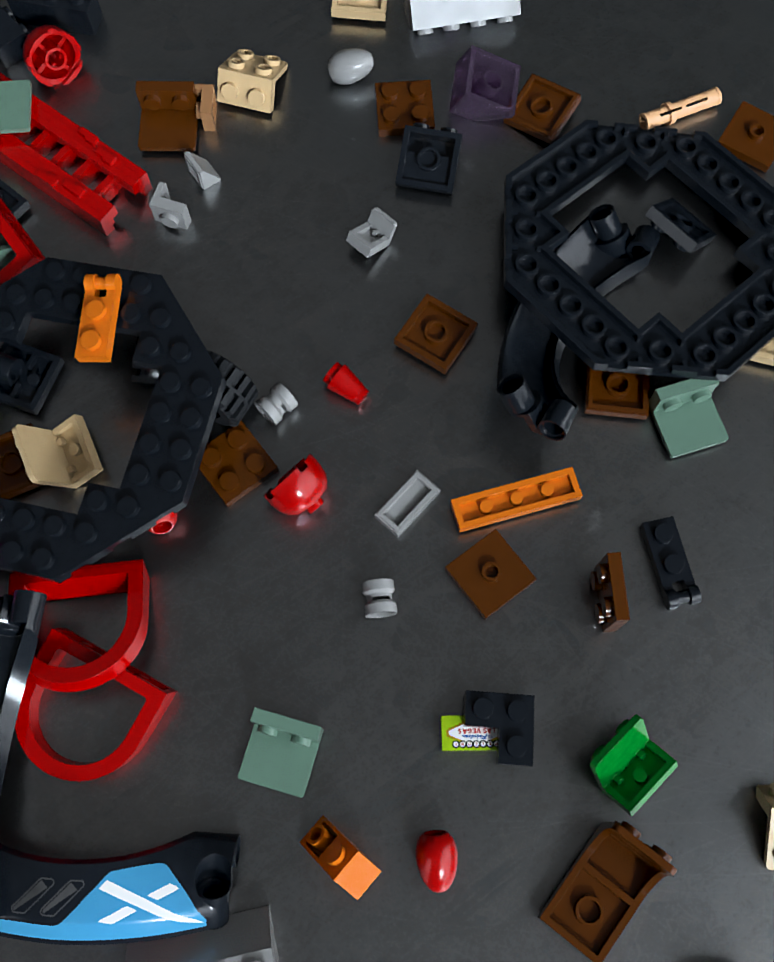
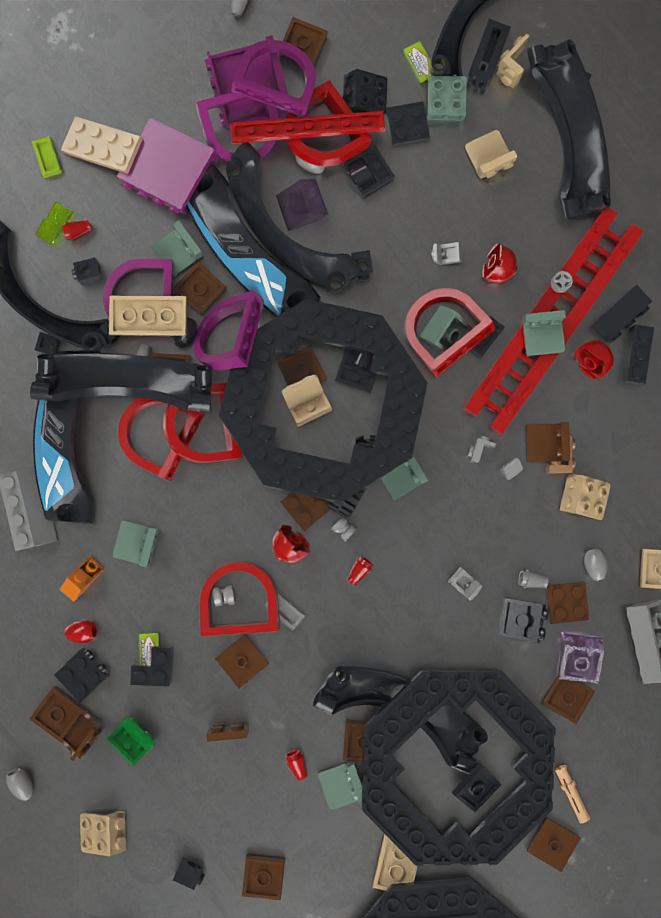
camera: 85 degrees right, 15 degrees up
orange plate [74,273,122,362] -> none
reddish brown plate [394,294,478,374] -> none
orange plate [450,467,583,533] -> none
black plate [640,516,702,610] -> none
none -> black plate [54,648,110,703]
none -> red window [200,561,280,636]
none -> red cone [285,749,308,781]
none -> sand green bracket [380,455,428,500]
none -> light grey cone [518,569,548,588]

